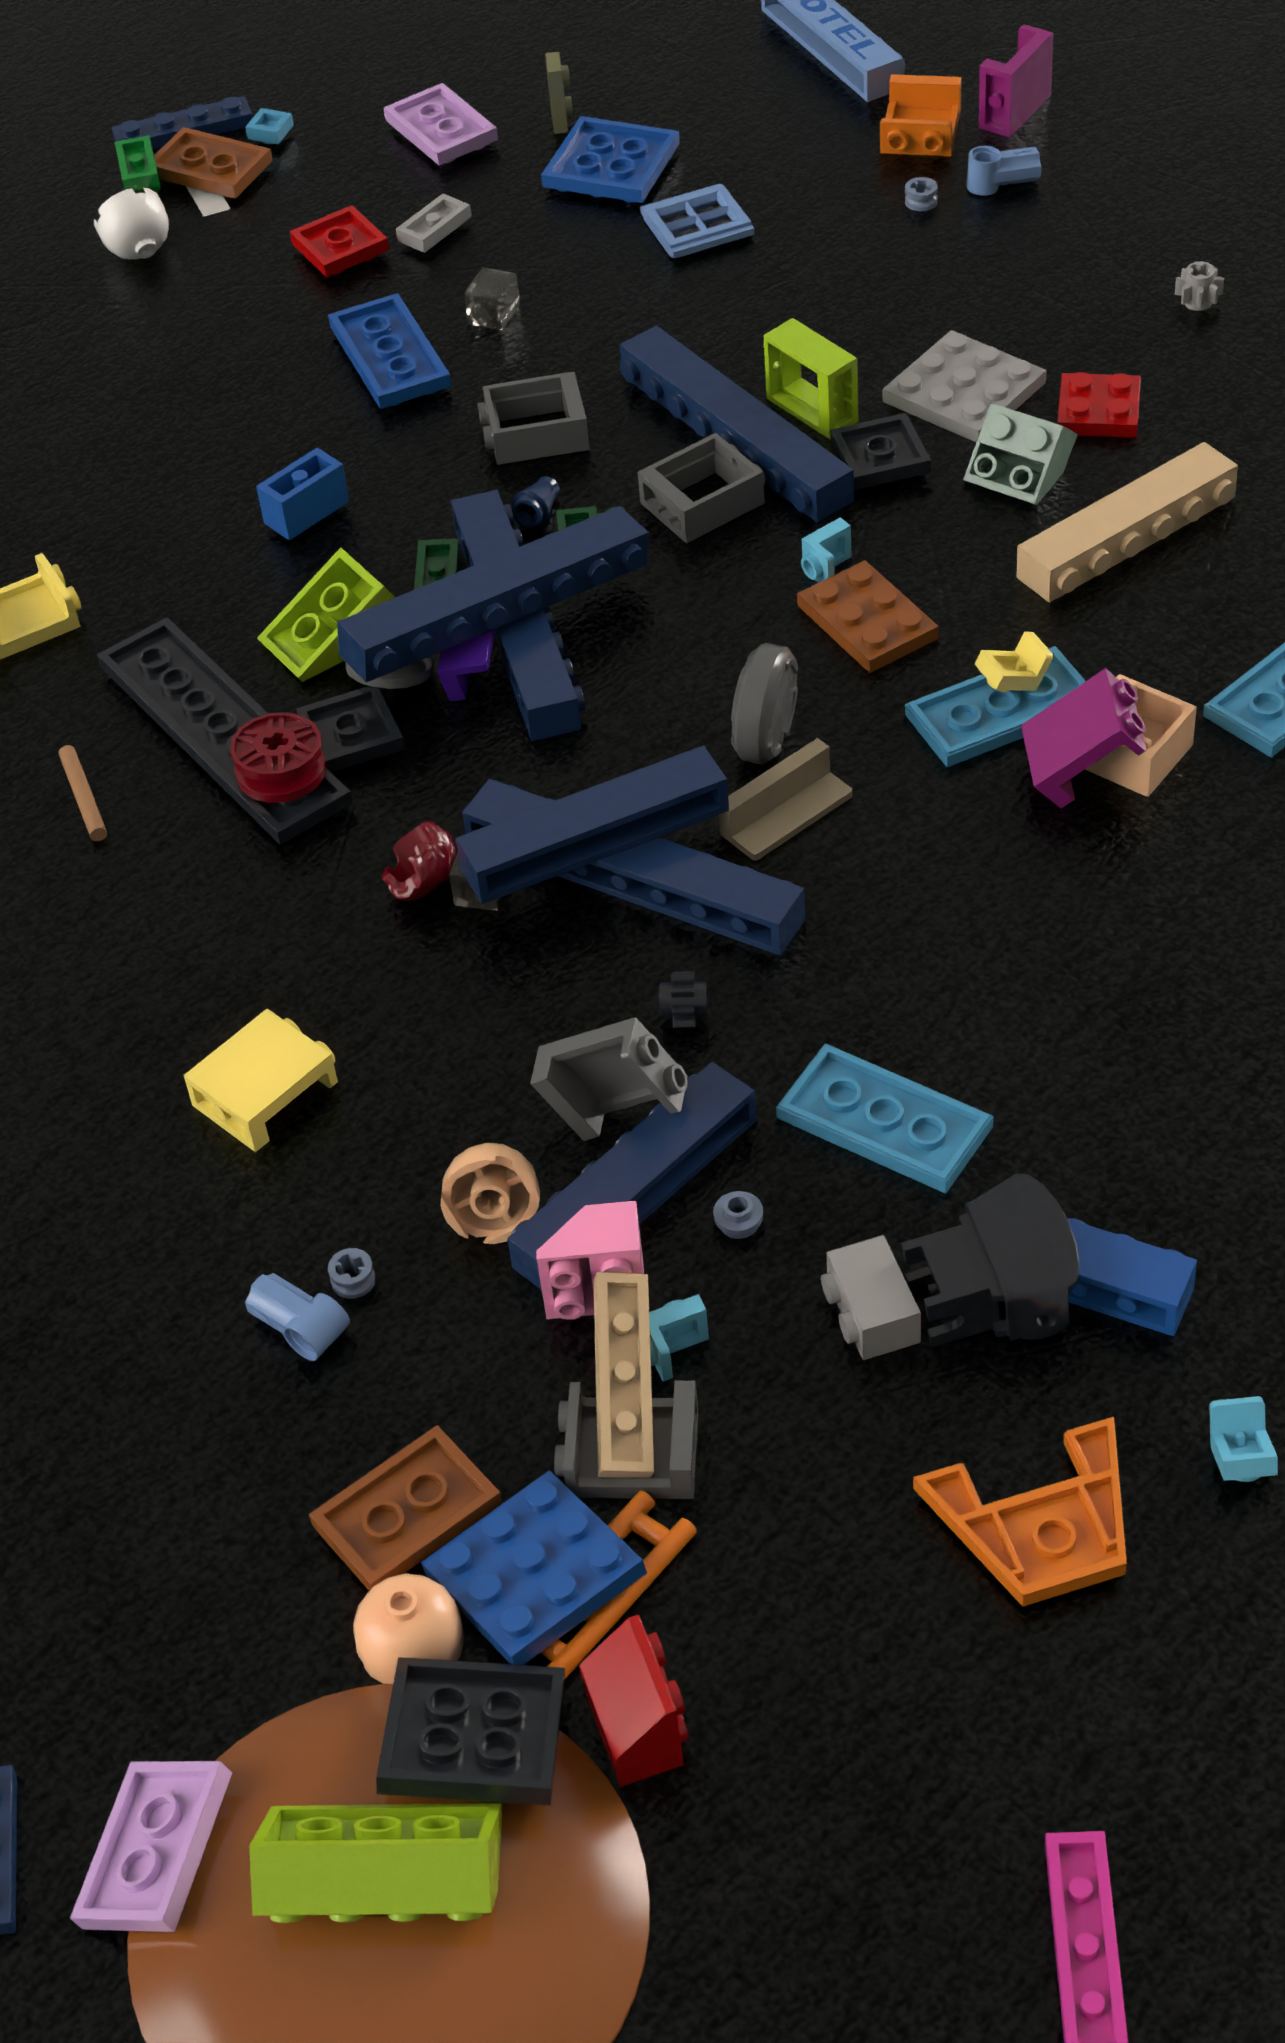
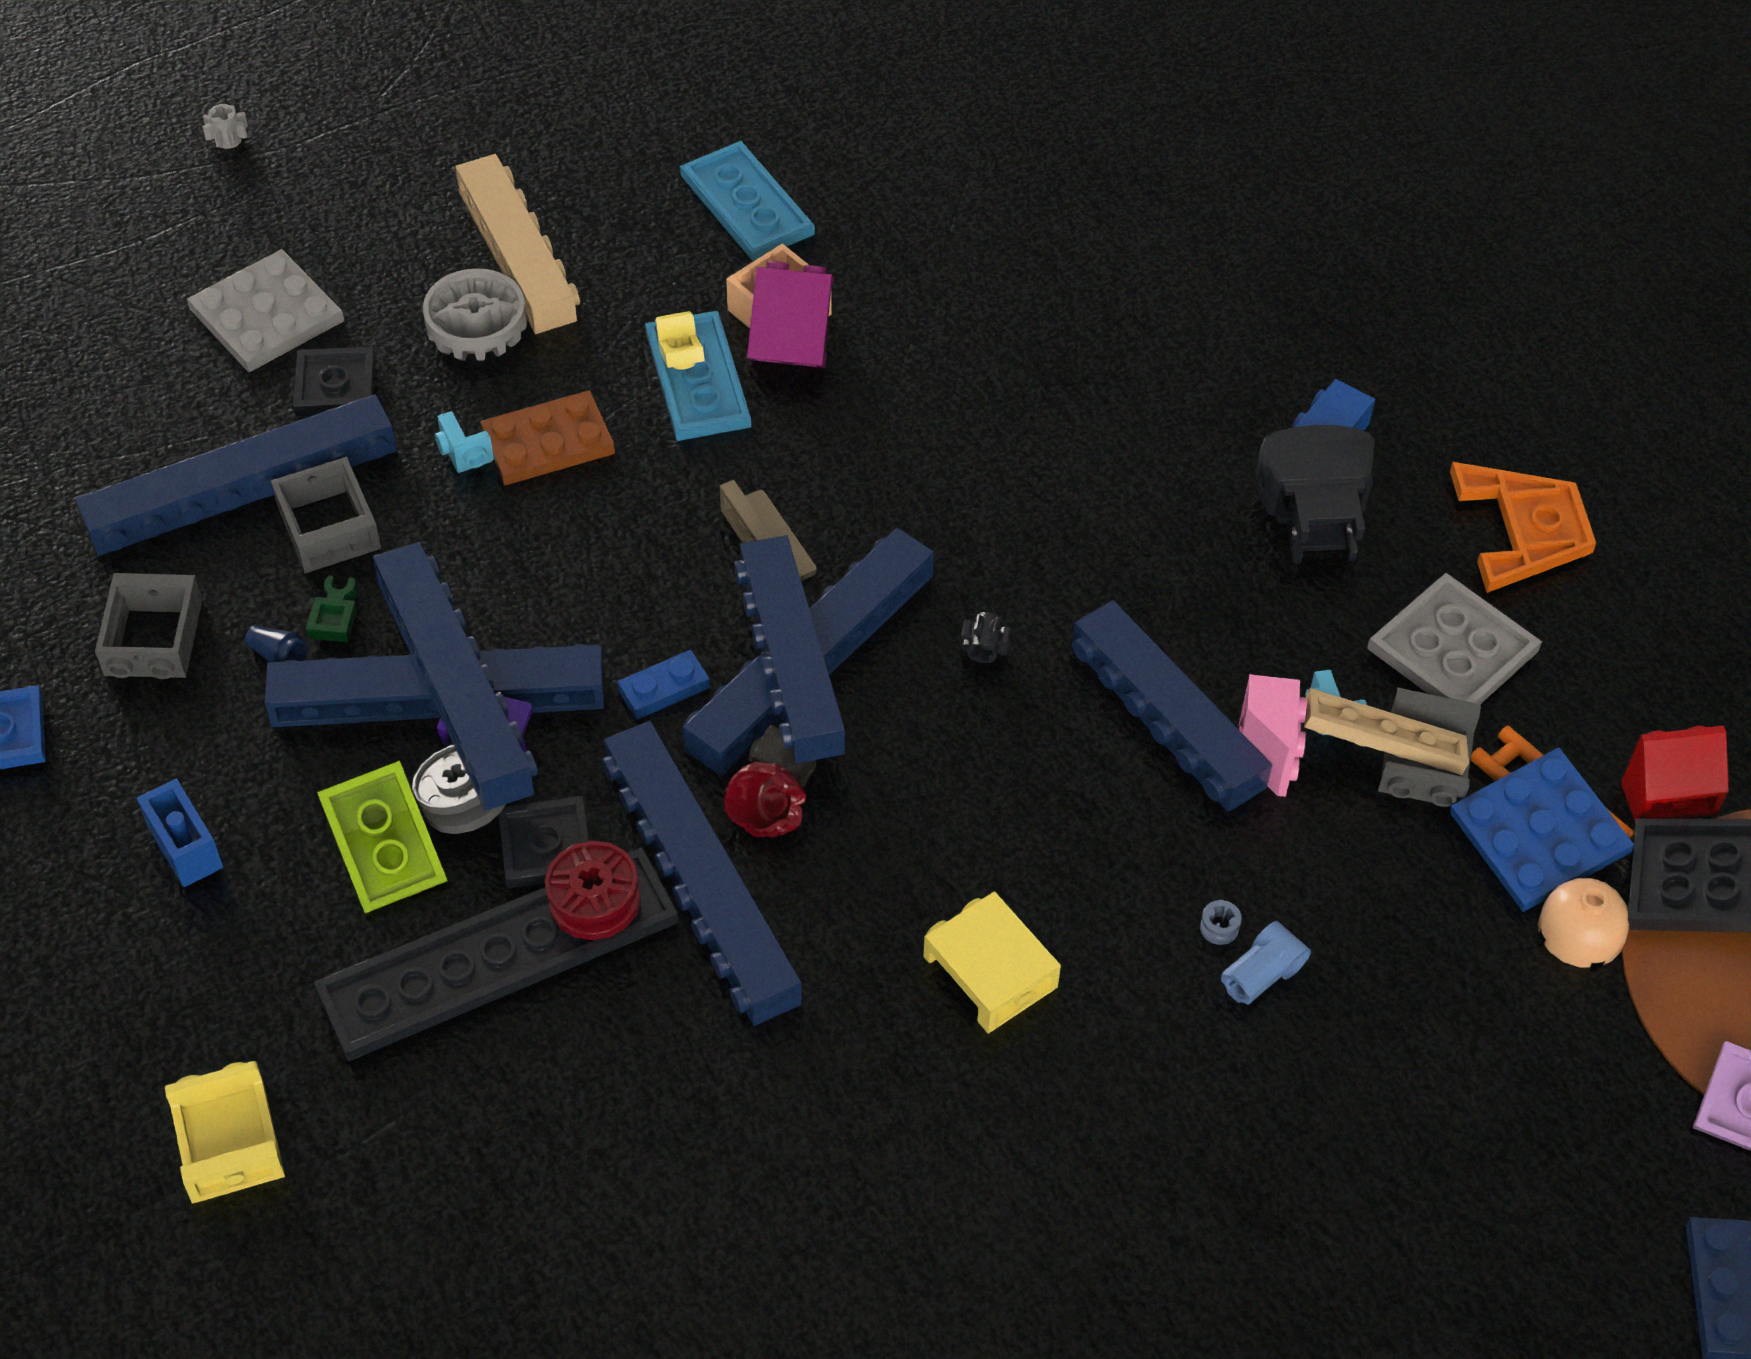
camera: 85 degrees left, 5 degrees up
medium nougat bar [59,745,107,841] -> none
dark orange plate [309,1425,502,1591] -> none
dark green plate [414,538,460,590] -> none
light nougat cylinder [440,1143,540,1244] -> none
dark grey panel [530,1017,688,1141] -> none
sand blue plate [713,1191,763,1239] -> none
dark grey piece [731,643,798,765] -> none
lime window [764,318,859,439] -> none
dark azure tile [776,1043,993,1194] -> none
light grey brick [821,1235,921,1360] -> none
sand green slope [963,403,1077,505] -> none
red plate [1057,372,1141,438] -> none
medium azure bracket [1209,1396,1278,1482] -> none
none -> light grey gear [423,269,527,362]
none -> dark blue brick [601,721,802,1026]
none -> blue plate [617,650,710,720]
none -> light grey plate [1367,573,1542,704]

